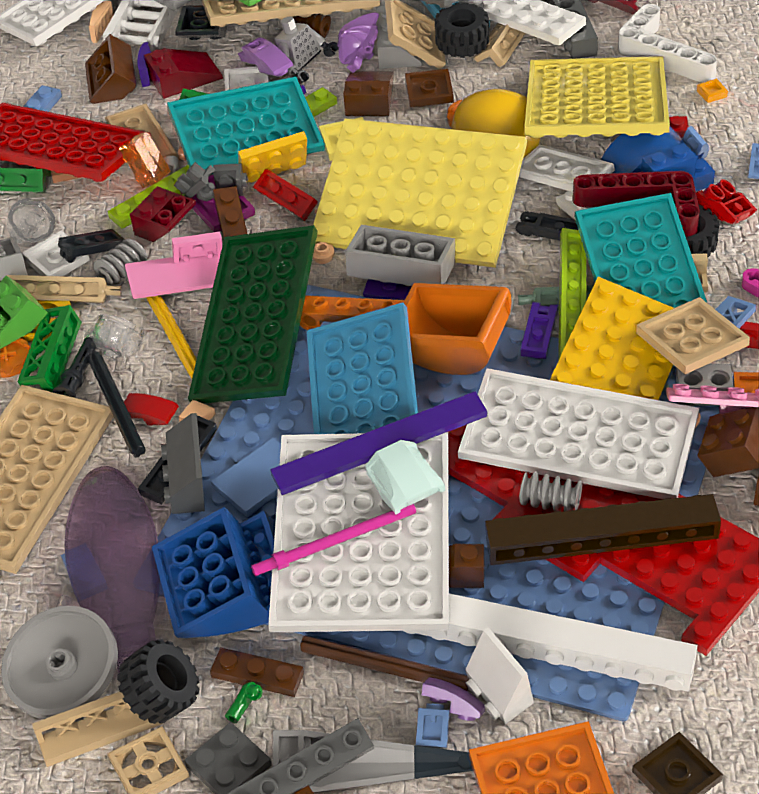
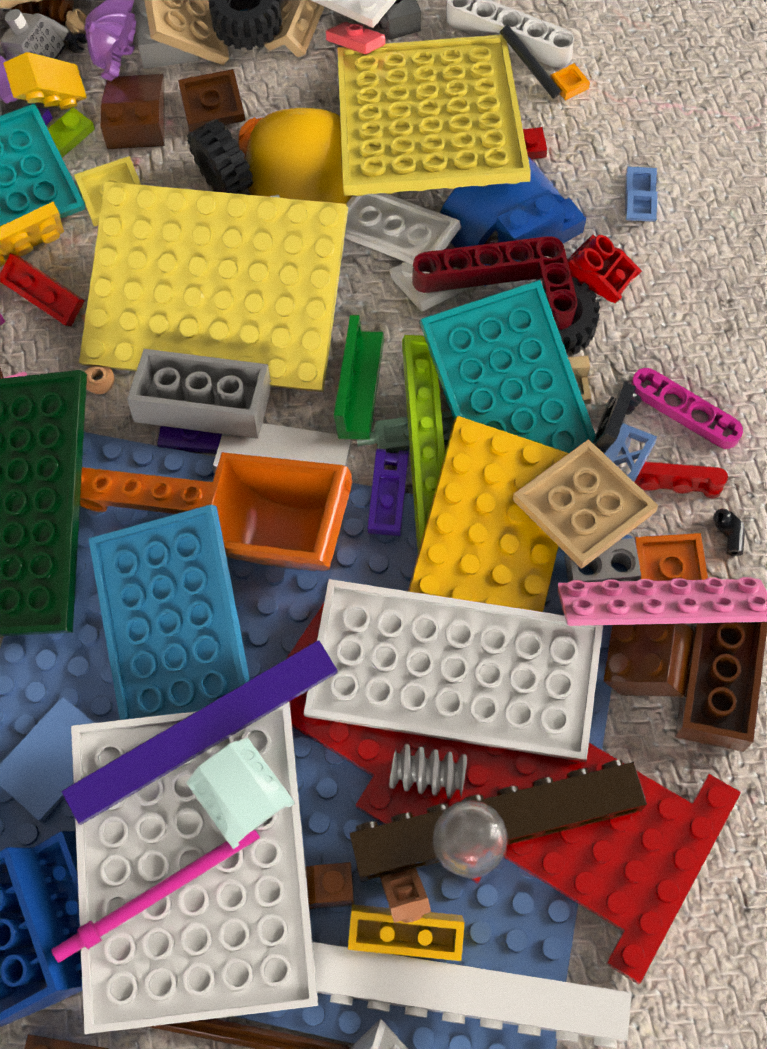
camera: 10 degrees left, 20 degrees up
black hinge [515,211,578,241] -> none
medium blue slope [683,126,709,159] -> none
none -> yellow brick [3,52,87,110]
none -> tan plate [65,8,87,35]
none -> black tyre [187,119,253,194]
none -> coral plate [326,21,385,54]
none -> green fence [334,315,384,440]
none -> yellow brick [348,904,465,961]
none -> nougat plate [380,868,431,923]
none -> clear cylinder [433,800,508,879]
none -> black bar [500,25,562,99]
none -> black hinge [592,381,642,453]

